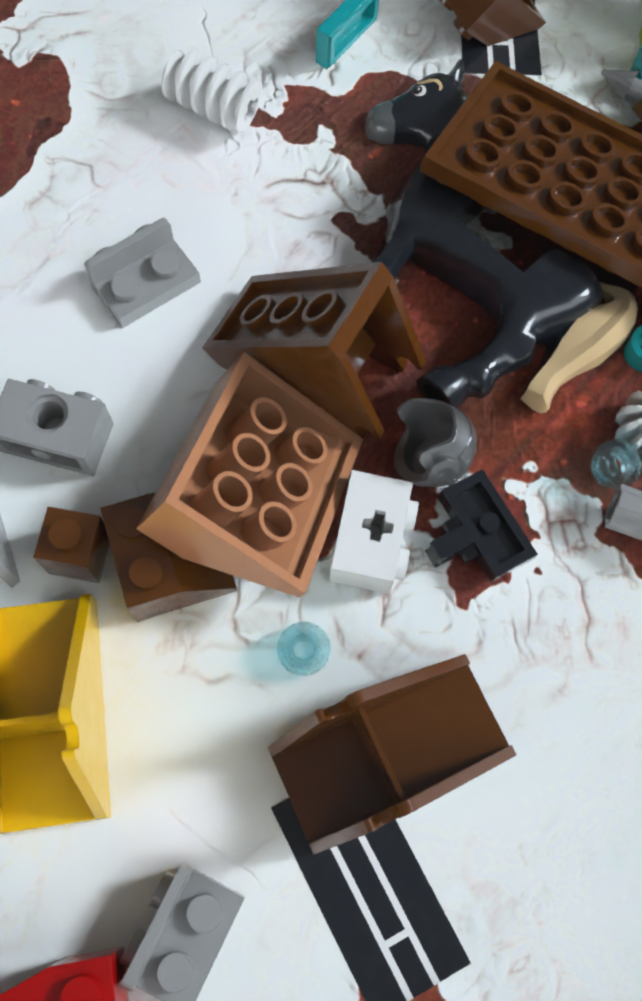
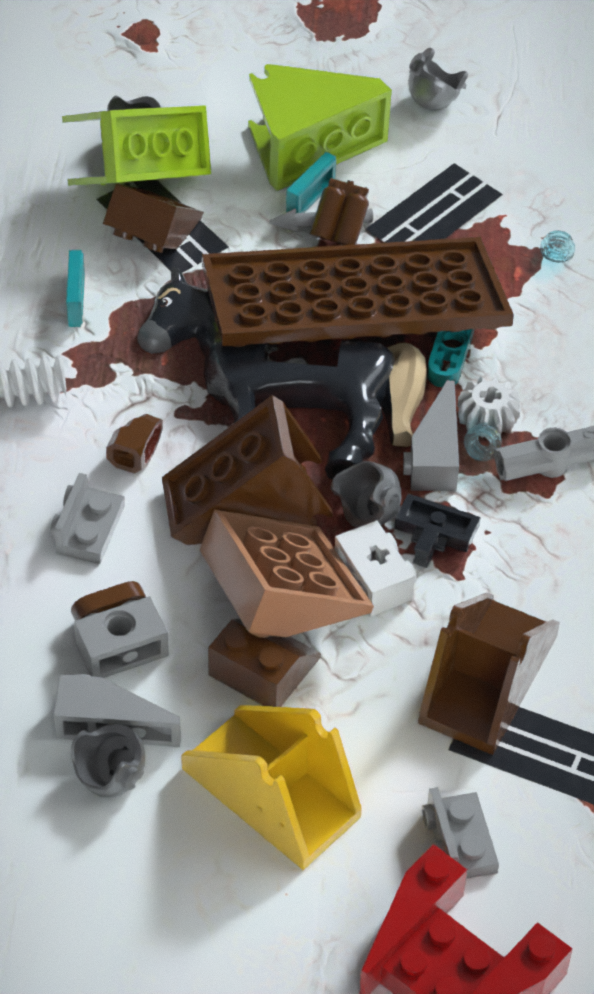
camera: 35 degrees left, 20 degrees down
reddish brown brick [33,507,109,583] -> none
clear light blue plate [277,622,331,676] -> none
none -> reddish brown beam [71,581,146,621]
none -> reddish brown rock [106,414,163,474]
none -> light grey slope [403,381,459,491]

